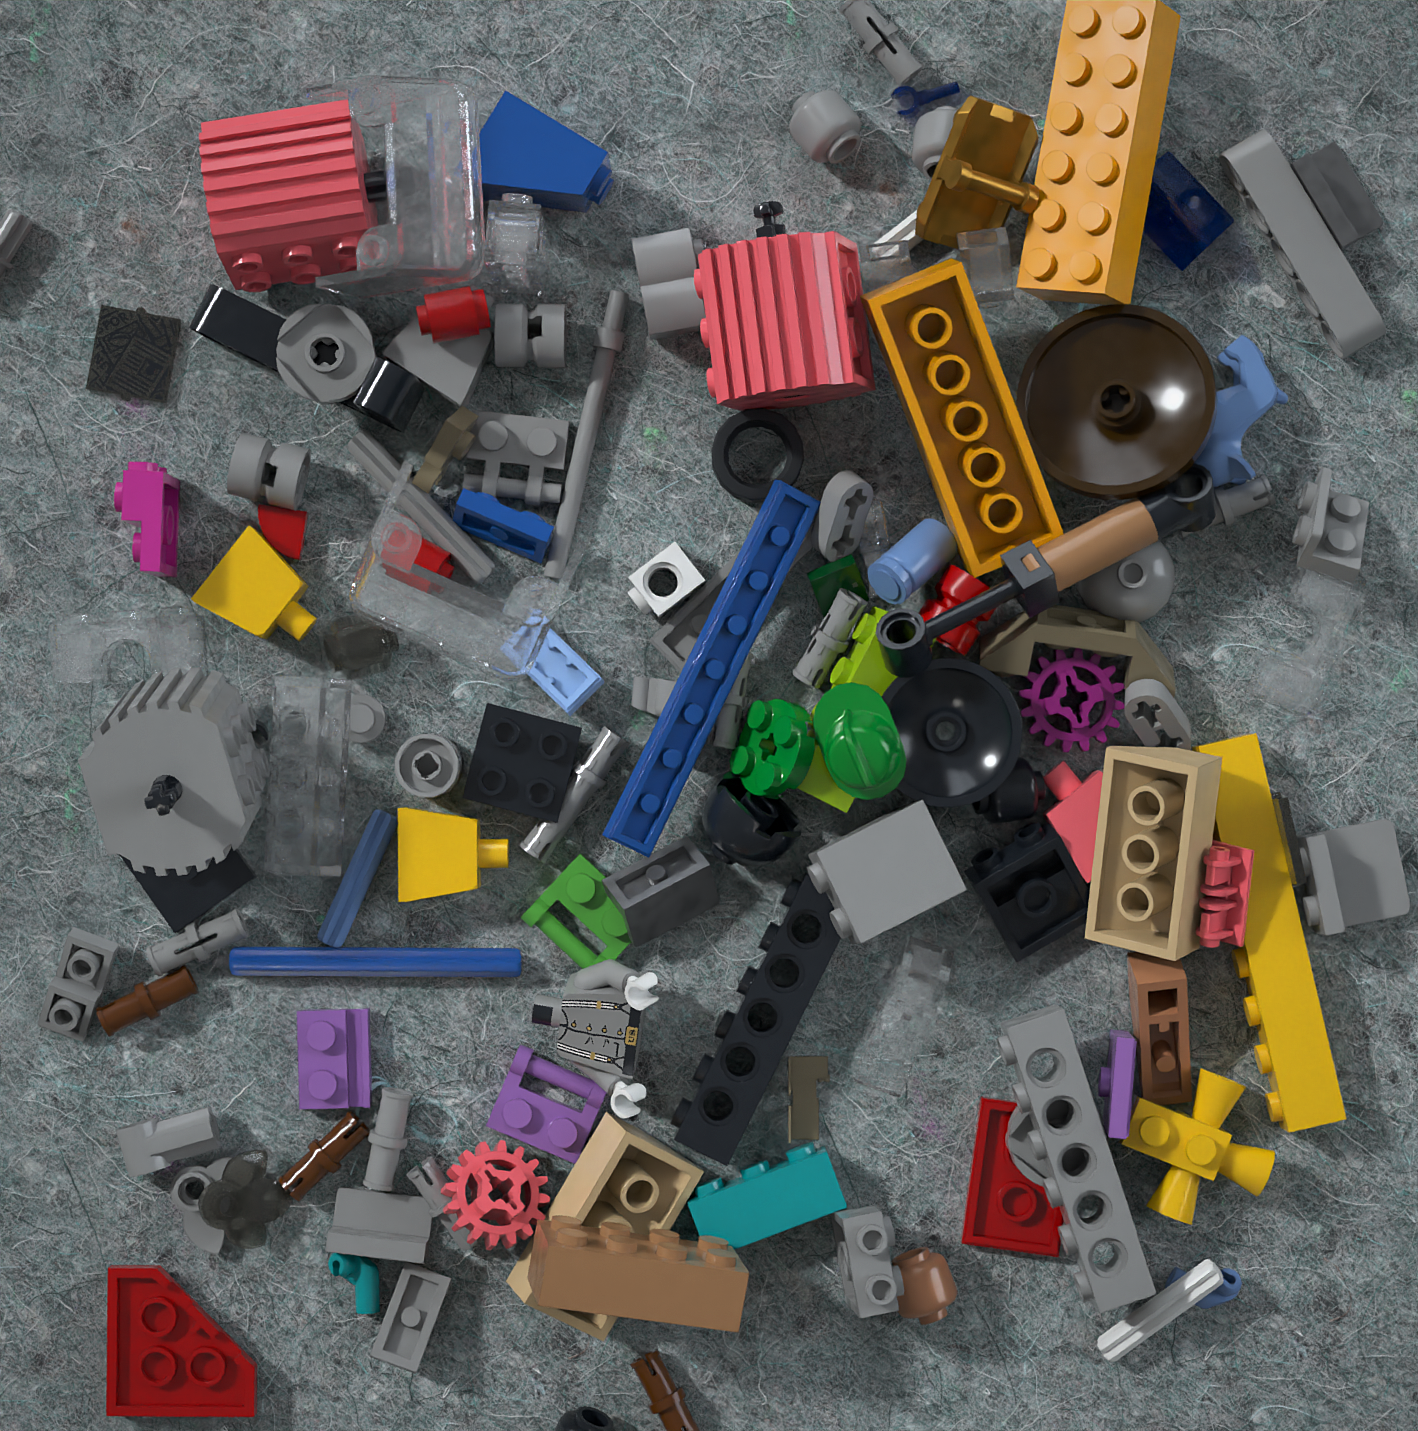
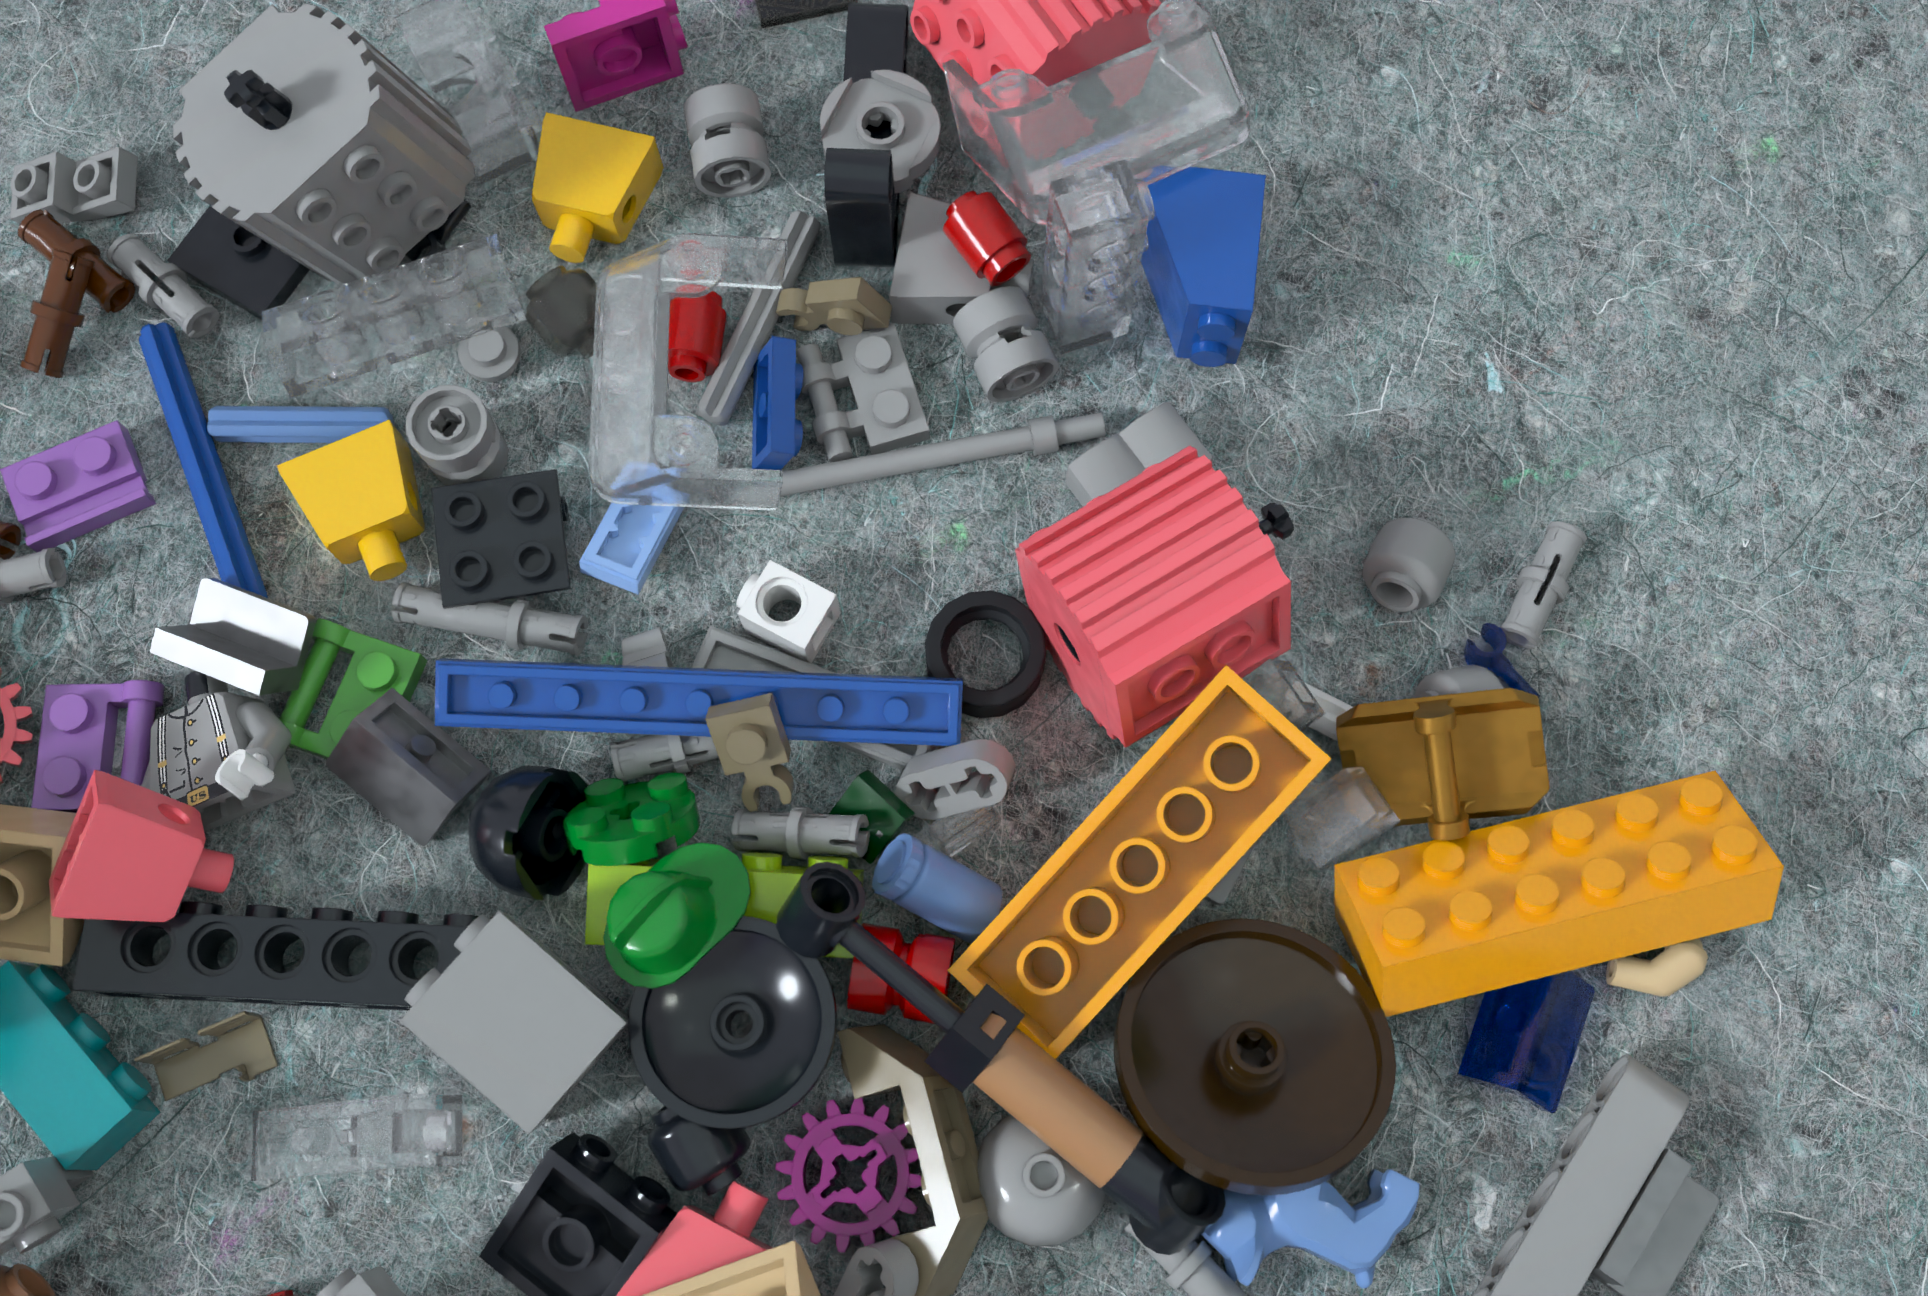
camera: 65 degrees right, 15 degrees down
red tile [258,504,309,561] -> none
none -> reddish brown pin [20,249,95,378]
none -> coral torso [49,770,234,922]
none -> panel [150,578,316,695]
none -> dark tan plate [705,693,794,812]
none -> tan arm [1606,938,1708,997]

